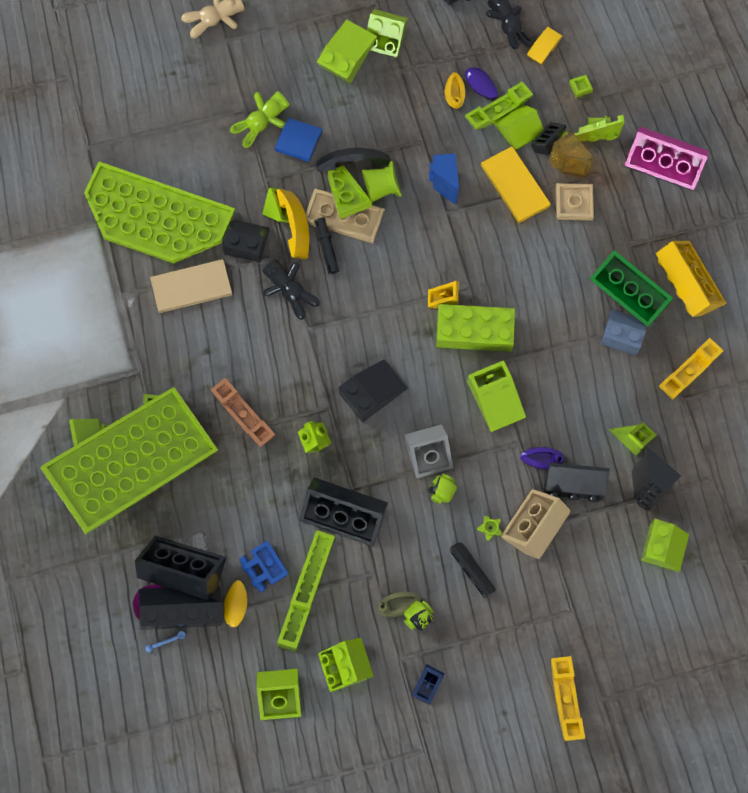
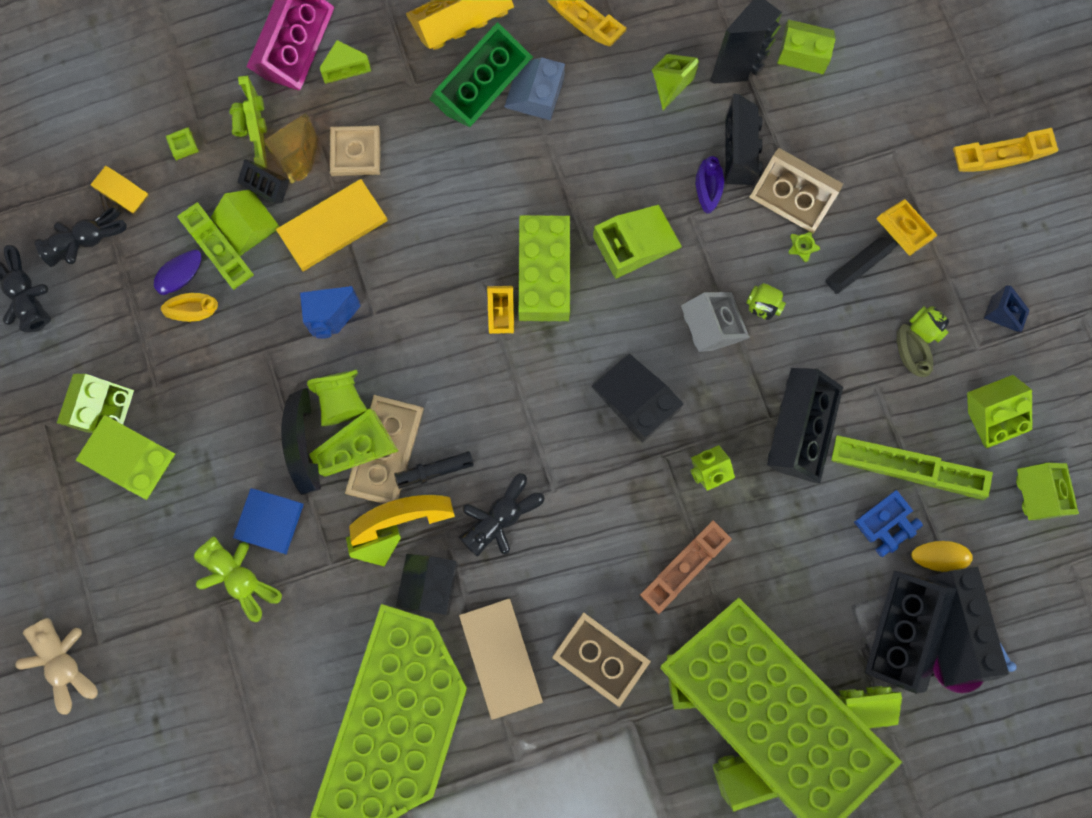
camera: 95 degrees left, 5 degrees up
none -> lime slope [320,40,371,84]
none -> tan brick [551,613,651,707]
none -> lime slope [837,686,902,728]
none -> yellow tile [876,199,937,256]

